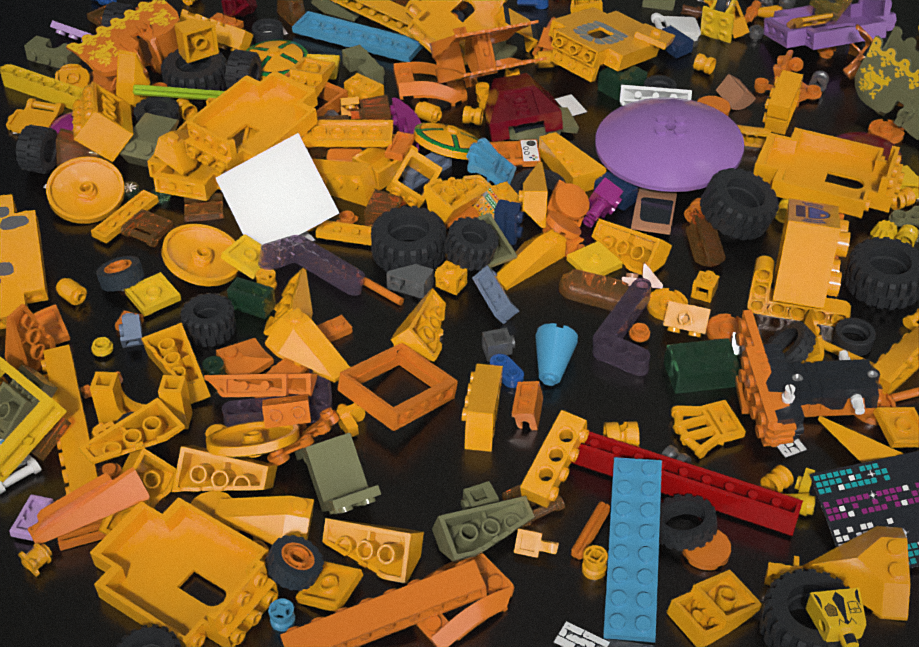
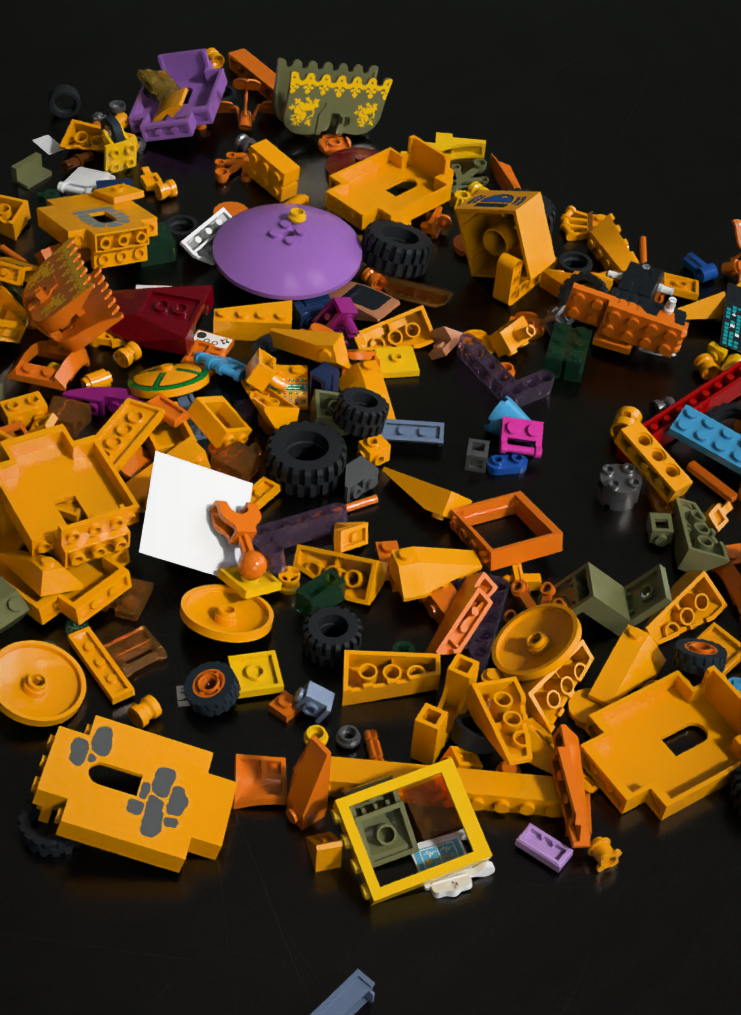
camera: 70 degrees left, 0 degrees up
light orange brick [56,278,87,305] -> none
orange plate [216,338,274,375] -> none
orange brick [262,394,311,428] -> none
light orange wedge [462,364,503,452] -> none
orange hinge [512,381,543,430] -> none
clear orange brick [559,269,638,312] -> none
light orange plate [671,400,746,459] -> none
light orange brick [691,270,719,303] -> none
nougat brick [716,74,756,110] -> none
orange hips [773,50,804,76] -> none
none -> clear green piece [37,189,60,203]
none -> light orange wheel [127,694,162,729]
none -> light orange plate [140,166,163,191]
none -> orange piece [210,500,267,580]
none -> light orange brick [245,348,289,393]
none -> yellow plate [288,208,306,224]
none -> light orange slope [333,522,368,553]
none -> flat silver plate [336,725,361,749]
none -> dark pink plate [499,416,544,459]
none -> flat silver brick [596,463,642,511]

